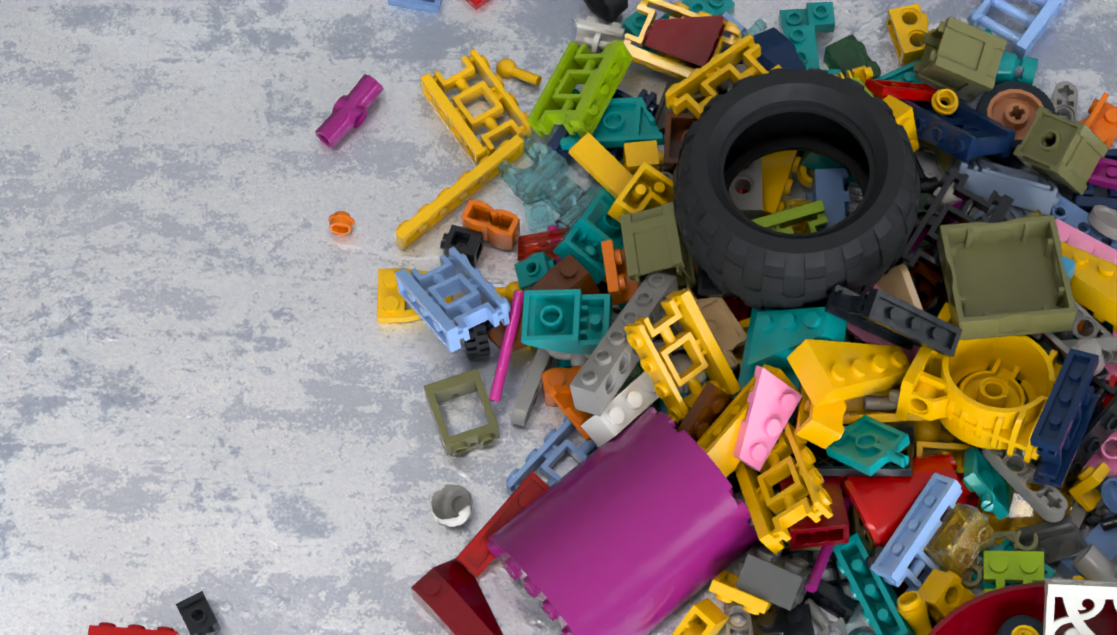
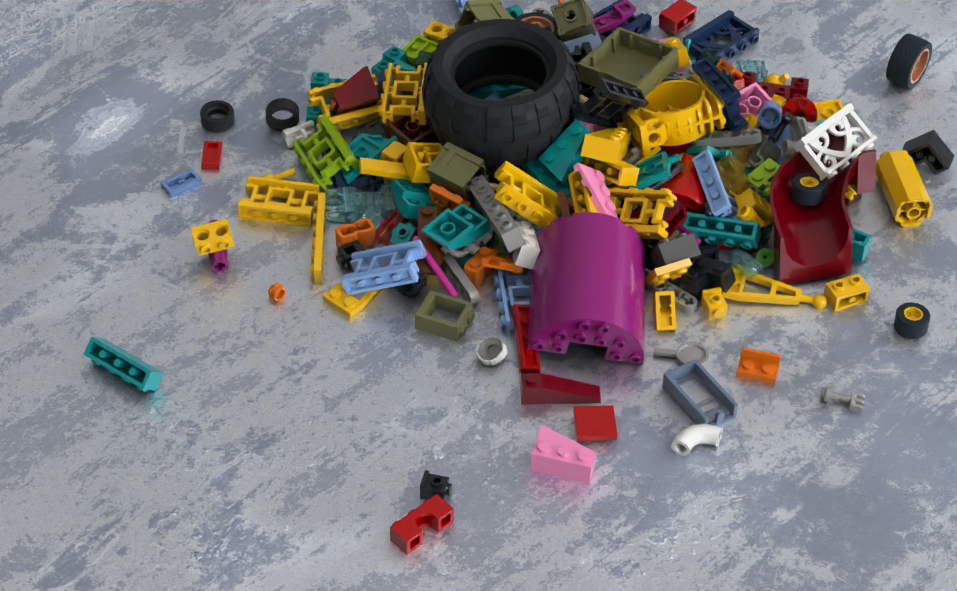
camera: 50 degrees left, 20 degrees down
none -> teal brick [83,337,164,392]
none -> yellow brick [190,218,235,256]
none -> lime wing [402,35,439,64]

